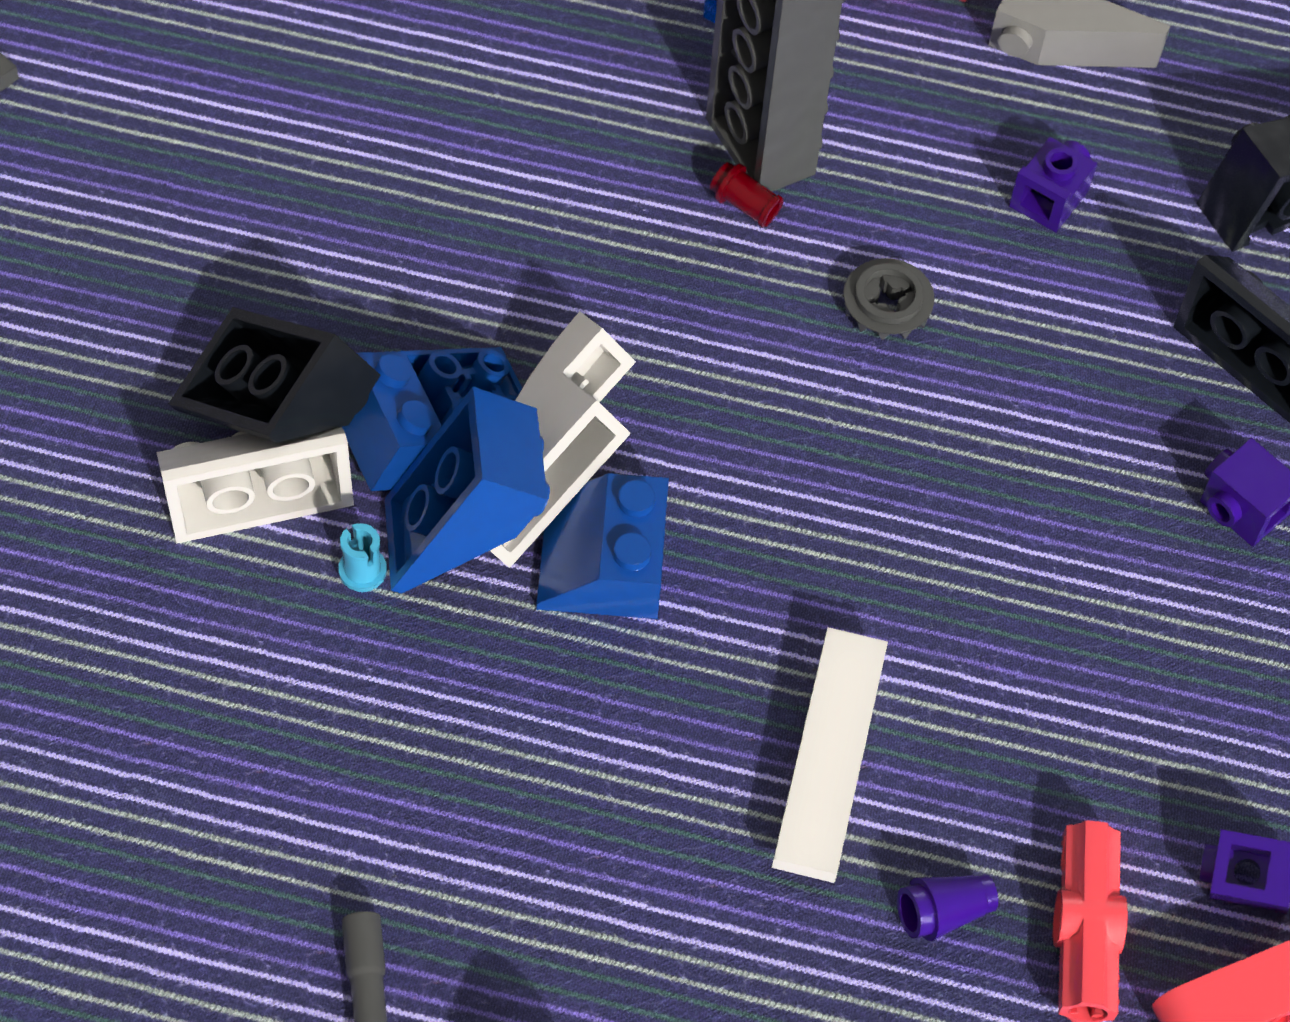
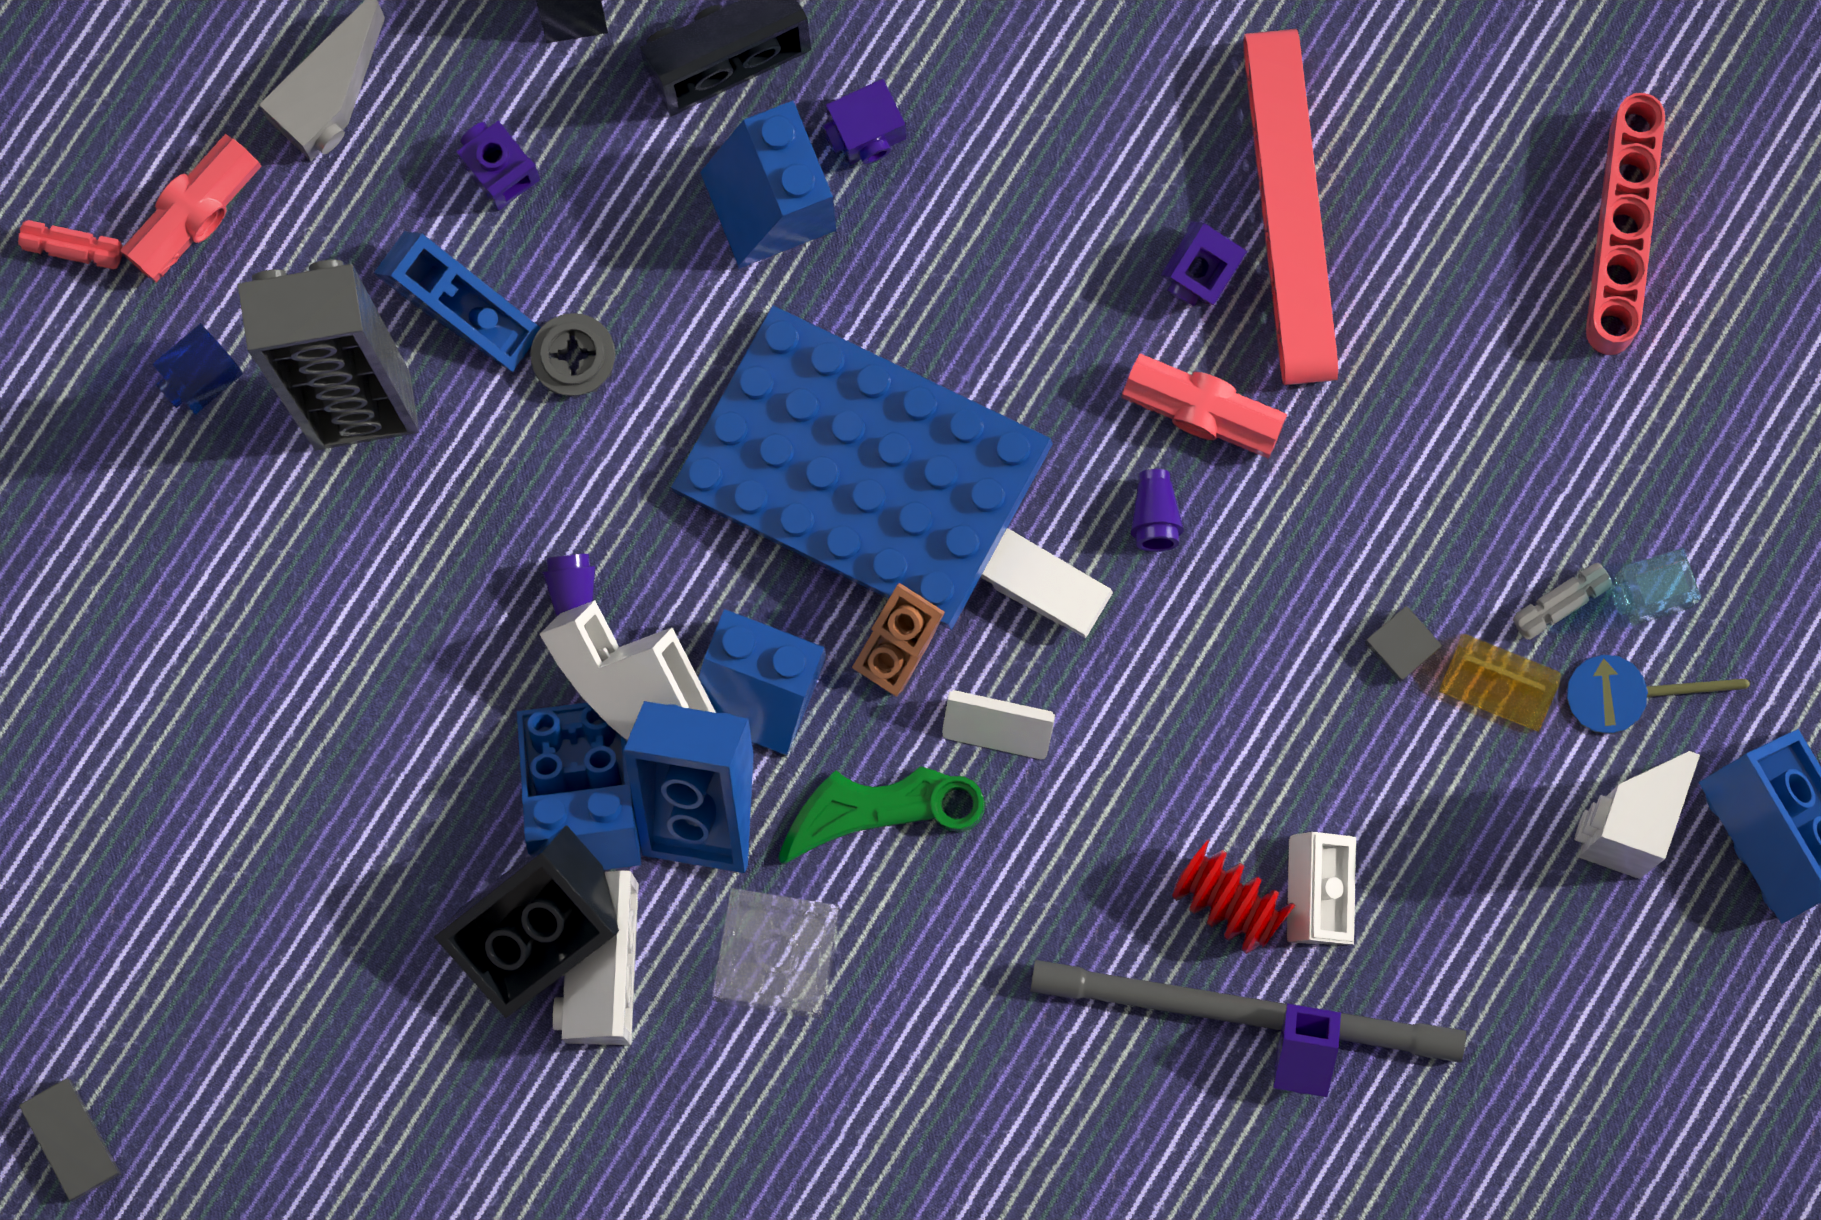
camera: 65 degrees left, 20 degrees up
medium azure pin [339,523,387,592] -> none
dark red pin [710,162,784,228] -> none
none -> blue slope [374,231,541,372]
none -> dark purple cone [542,554,596,617]
none -> blue plate [671,305,1053,630]
none -> blue slope [700,101,837,269]
none -> clear brick [712,888,841,1019]
none -> green piece [779,766,985,864]
none -> nougat slope [852,583,945,697]
none -> white slope [942,690,1055,760]

